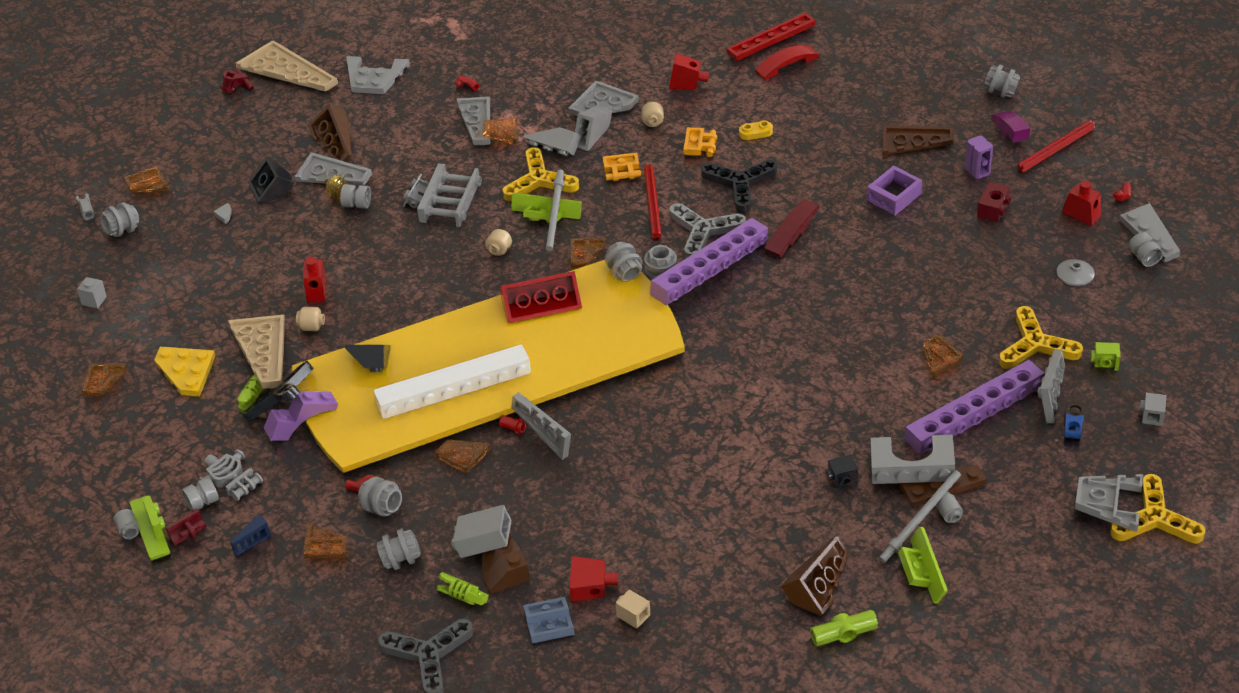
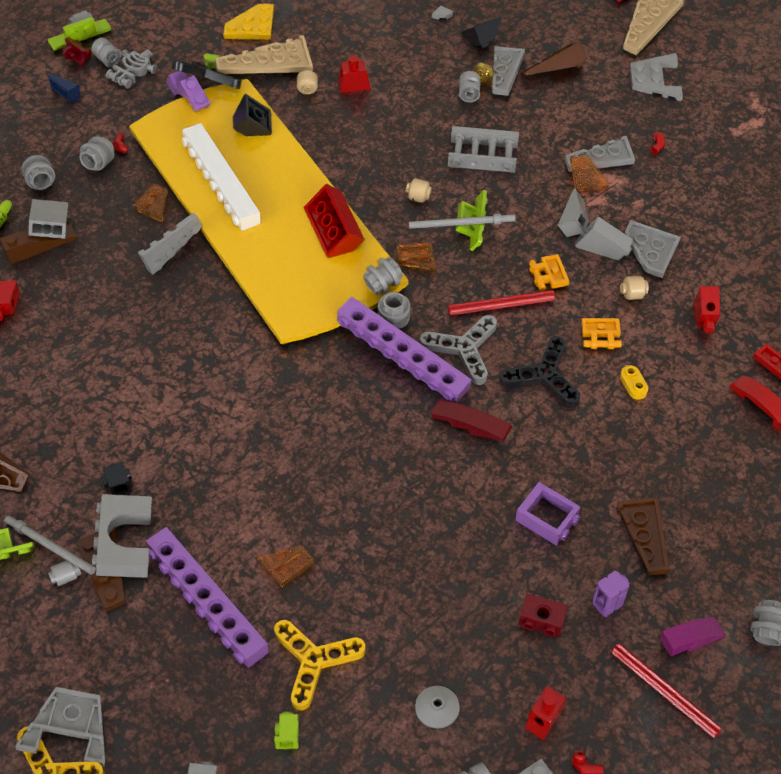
camera: 80 degrees right, 10 degrees up
clear orange wing [303,523,348,559] -> none
light grey hinge [403,174,429,208] -> none
yellow piece [503,147,579,201] -> none
light grey wing [1038,349,1065,424] -> none
blue leg [1064,401,1085,439] -> none

